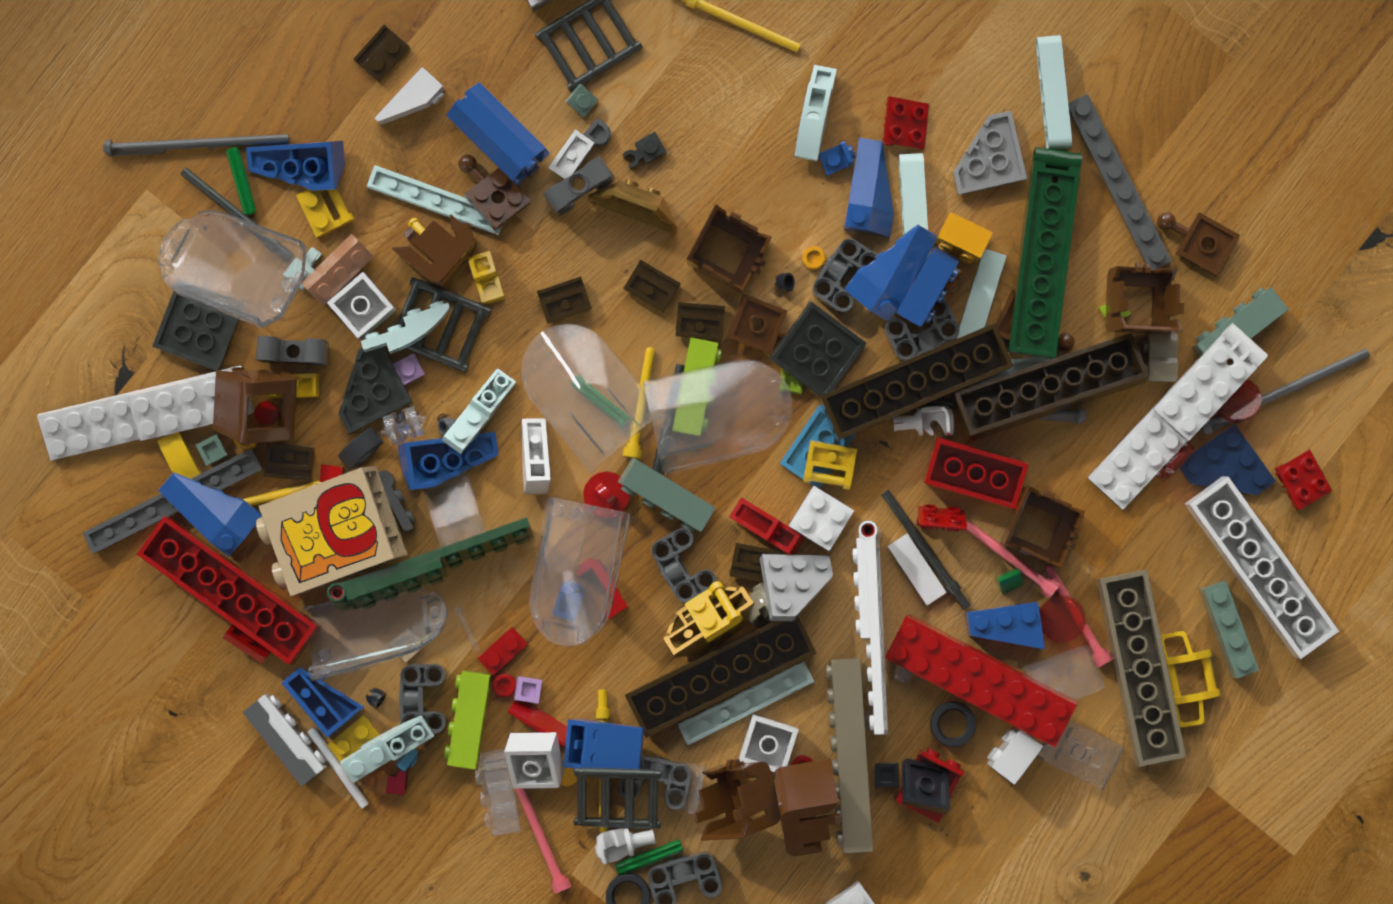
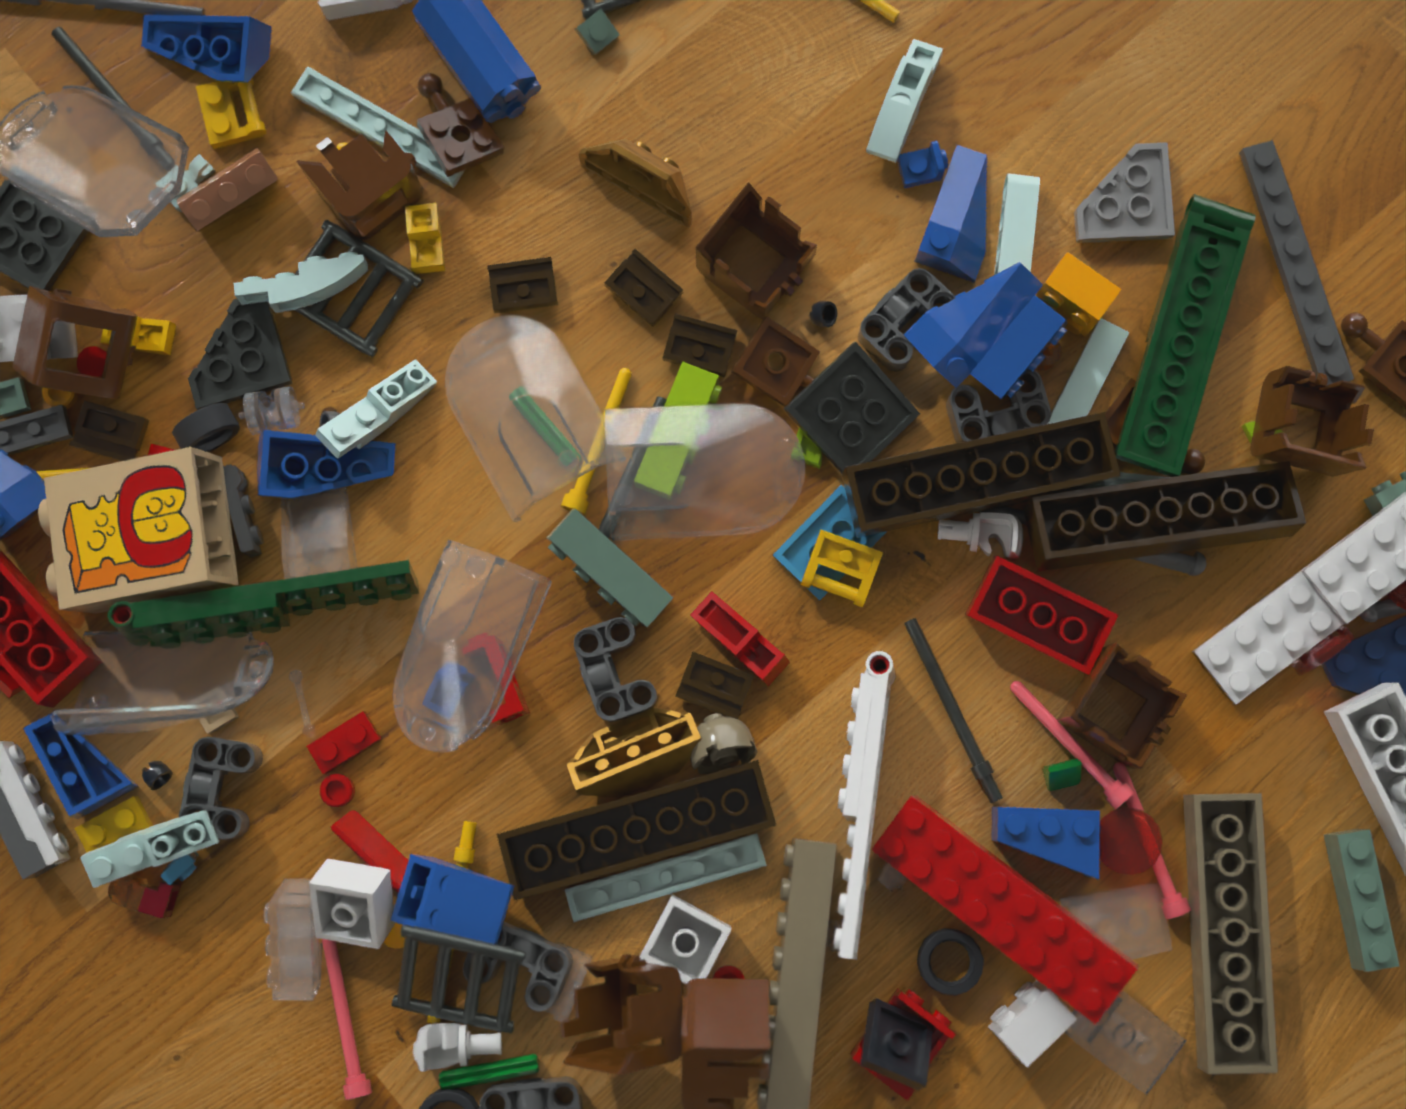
camera: 10 degrees right, 5 degrees down
green axle [226,147,257,216] -> none
dark grey beam [256,336,329,366] -> none
white piece [307,727,369,809] -> none
white brick [327,272,396,341] -> none
lavender plate [393,353,425,385] -> none
lime brick [444,670,492,769] -> none
lavender plate [514,676,542,704] -> none
white slope [522,419,550,494] -> none
dark grey beam [544,156,615,217] -> none
white plate [548,129,595,180] -> none
dark grey tile [583,118,611,147] -> none
red tile [583,471,630,518] -> none
pearl dark grey plate [623,131,667,169] -> none
yellow plate [685,581,743,642] -> none
light grey plate [760,554,833,621] -> none
white brick [789,486,854,551] -> none
light orange tile [802,246,826,270] -> none
black plate [874,762,899,787] -> none
red hinge [882,96,929,150] -> none
white tile [887,534,947,605] -> none
red hinge [916,504,967,532] -> none
light aqua beam [1036,35,1072,150] -> none
dark tan brick [1142,334,1178,382] -> none
yellow bar [1161,630,1221,728] -> none

